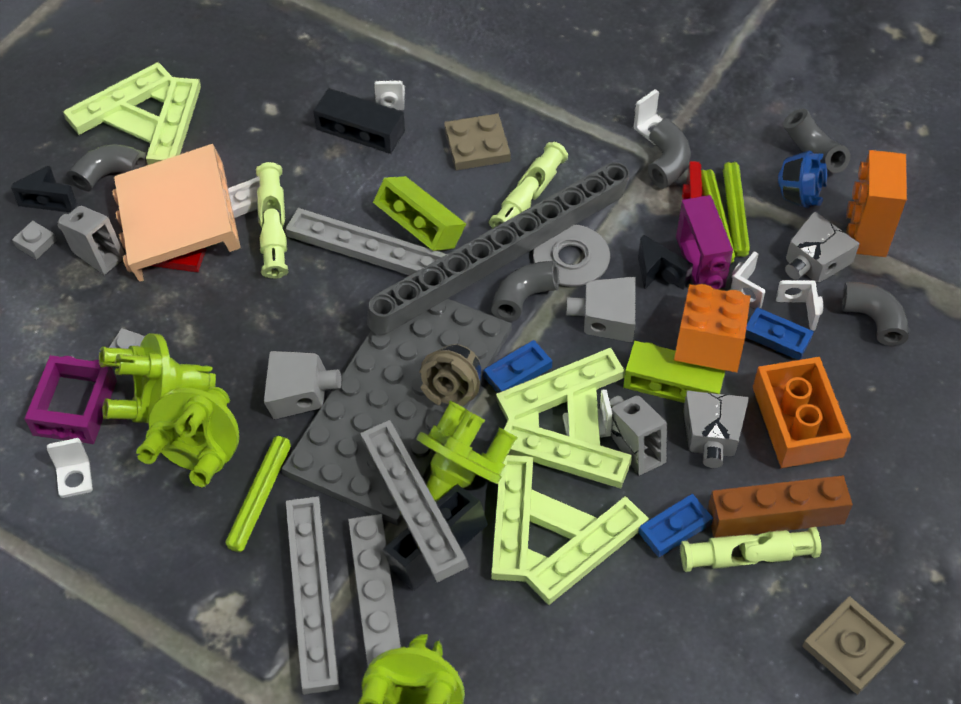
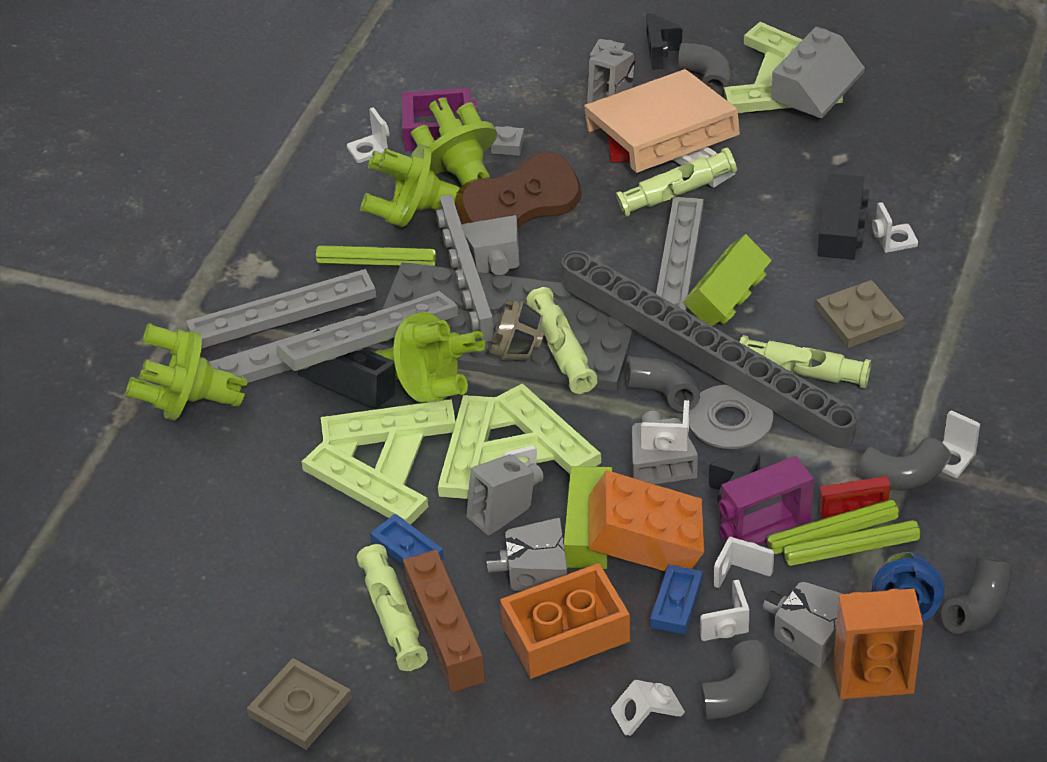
camera: 80 degrees right, 10 degrees down
blue plate [483,340,553,393] -> none
none -> light grey plate [436,195,494,342]
none -> reddish brown plate [455,151,582,228]
none -> yellowish green piece [526,287,597,394]
none -> white bracket [611,680,685,736]
none -> white bracket [641,400,689,451]
none -> light grey slope [771,27,865,118]

